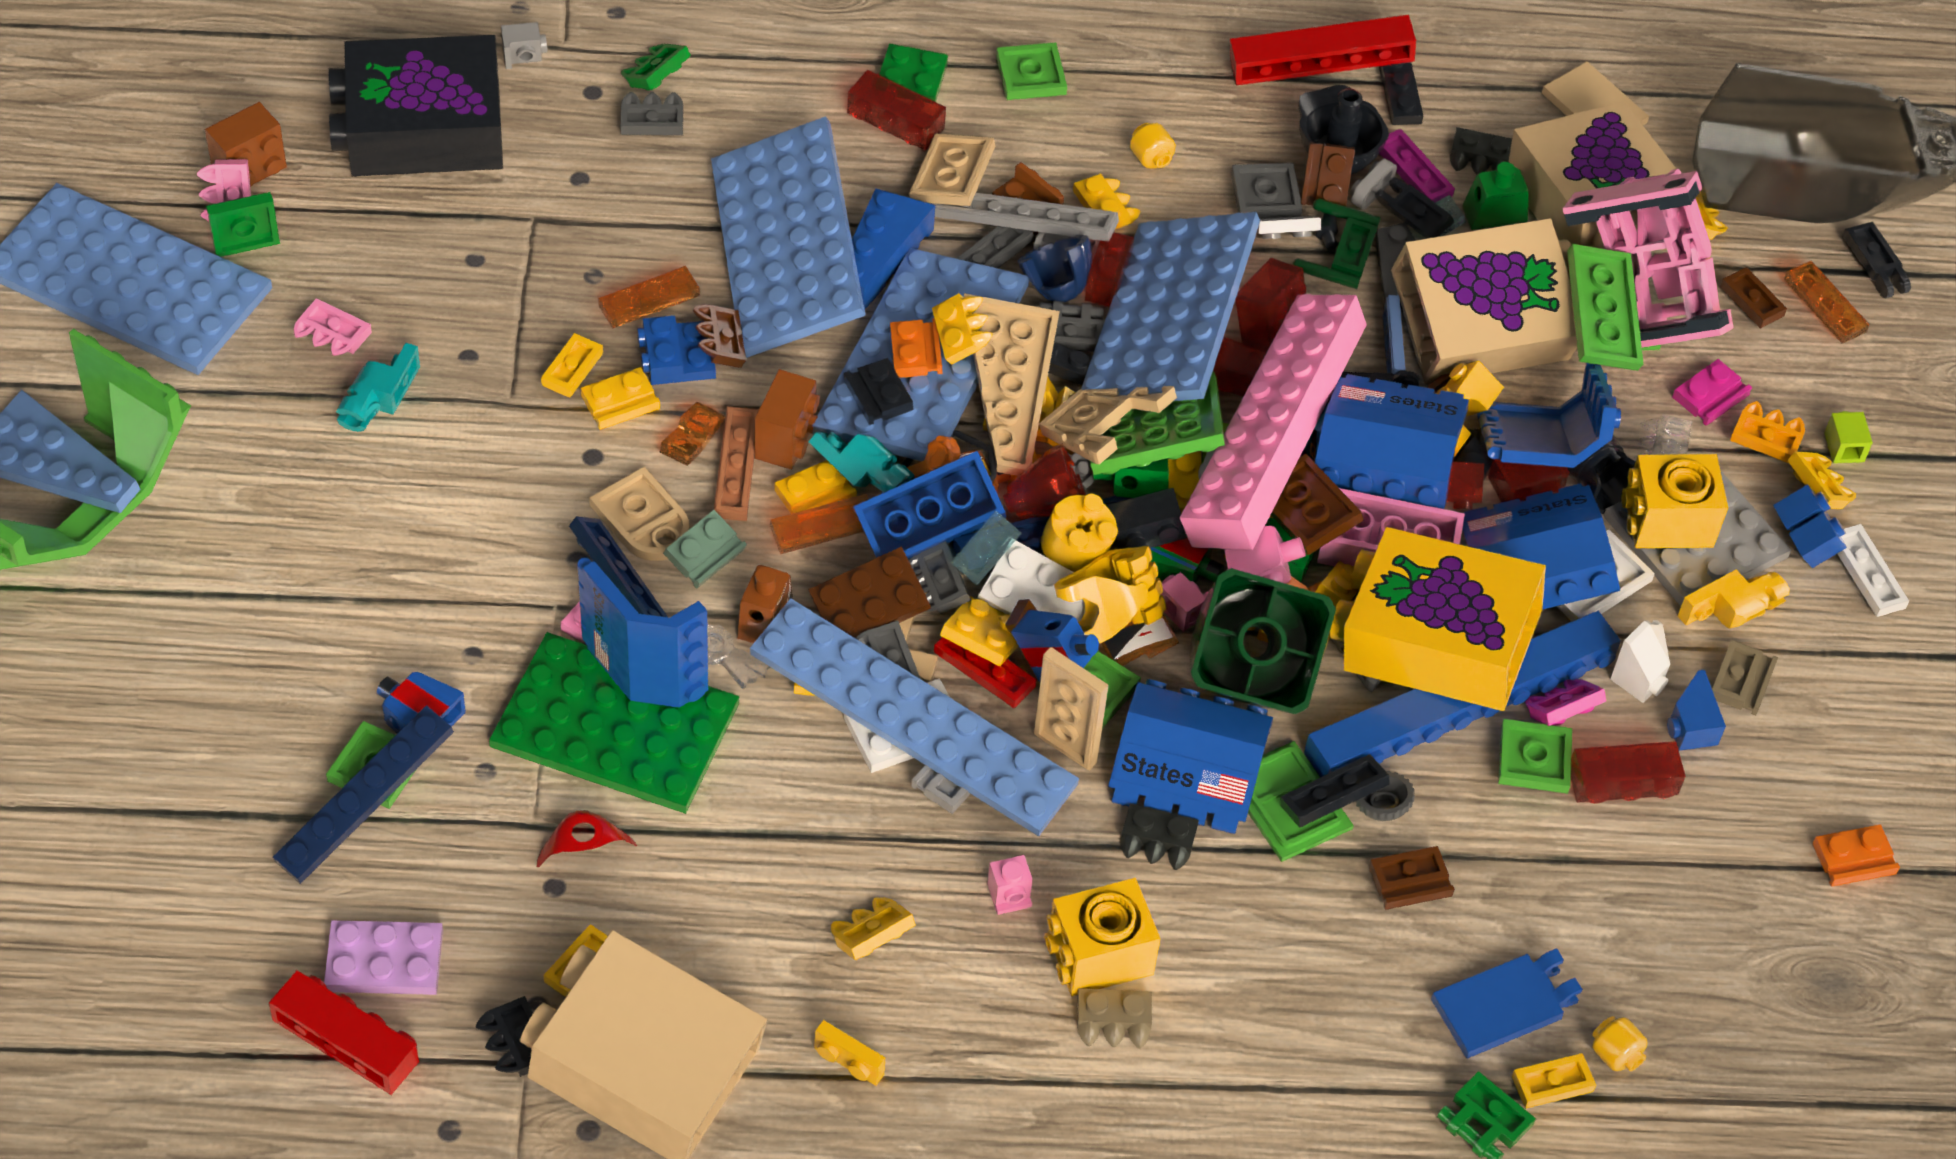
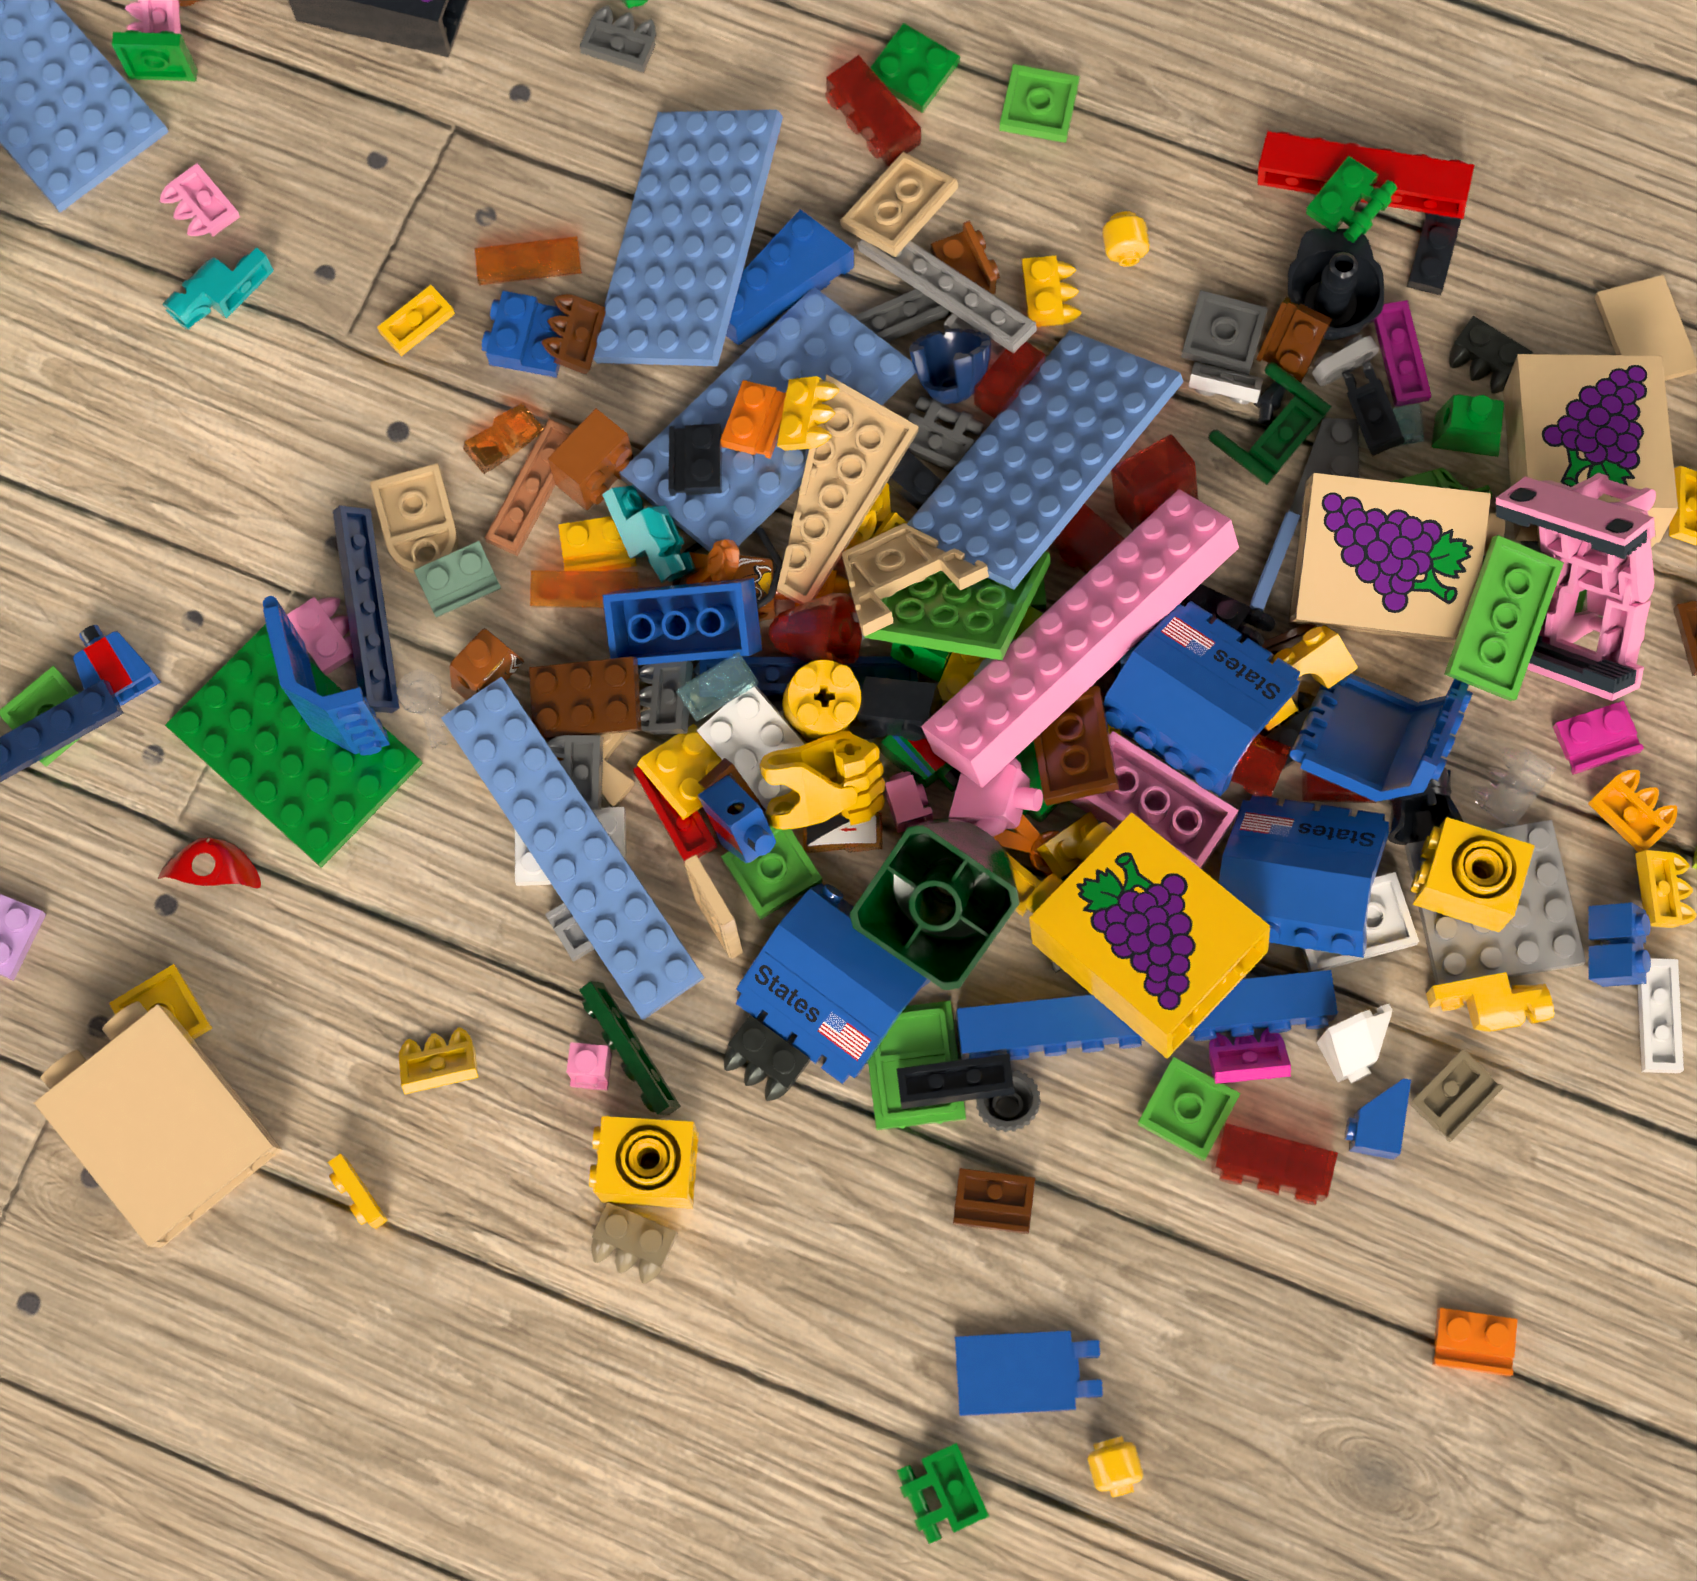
camera: 30 degrees right, 20 degrees up
black plate [475,996,533,1077] -> none
yellow plate [581,367,660,430] -> none
yellow plate [1512,1053,1596,1109] -> none
none -> dark green plate [579,981,681,1115]
none -> green plate [1306,156,1397,242]

